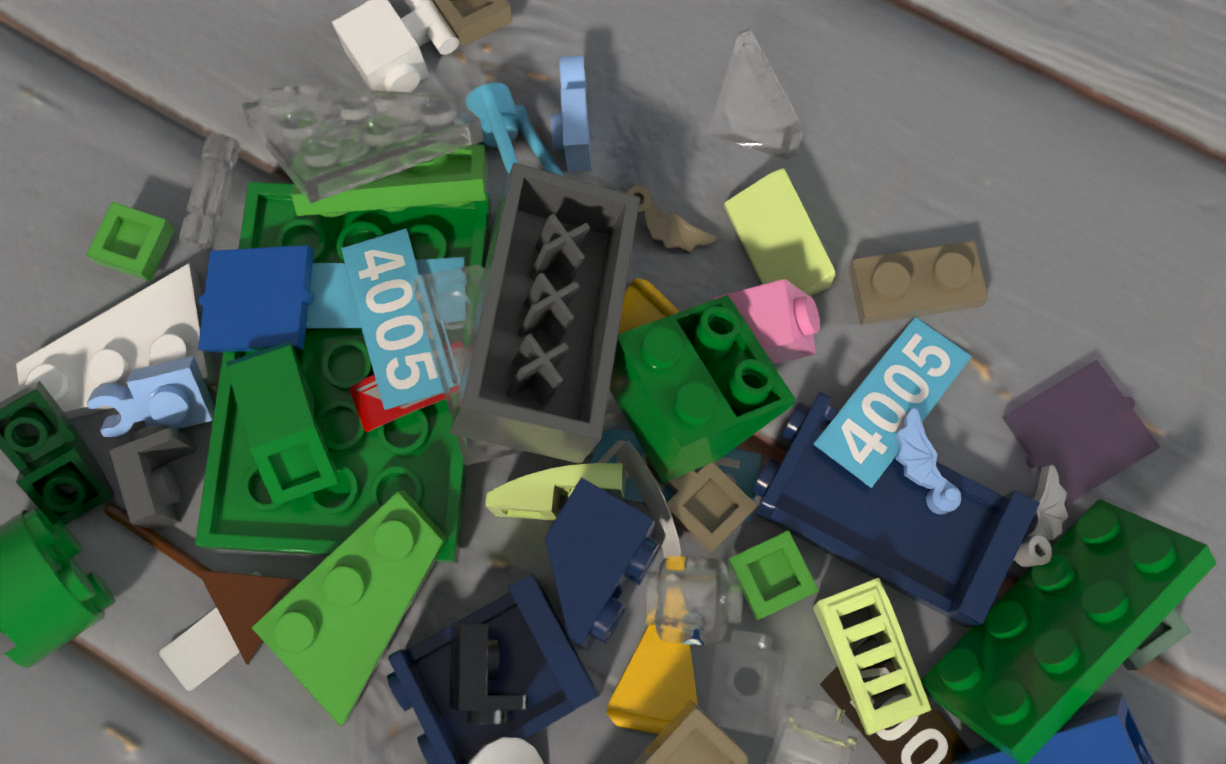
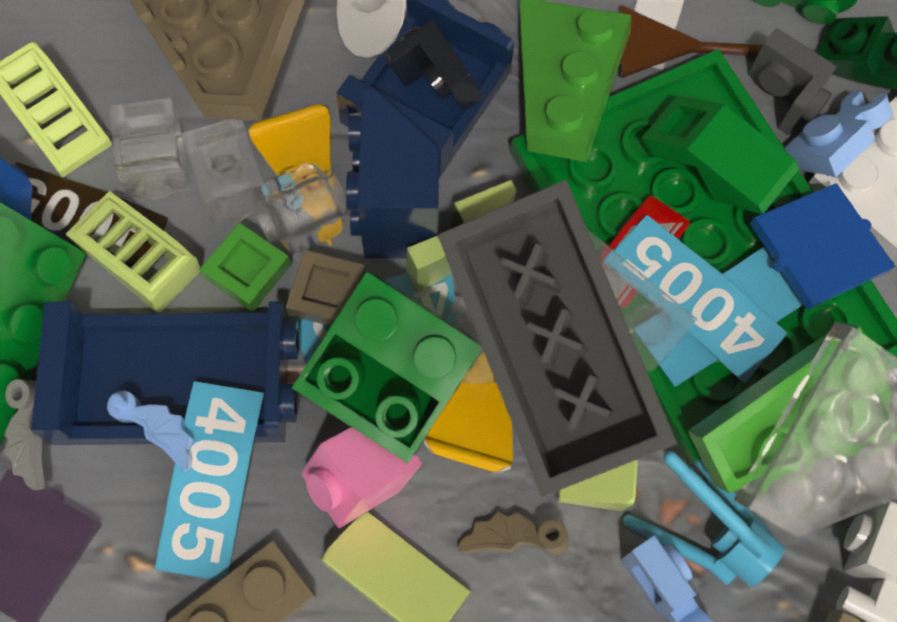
camera: 140 degrees right, 5 degrees down
white sticker [615,441,681,564] -> none

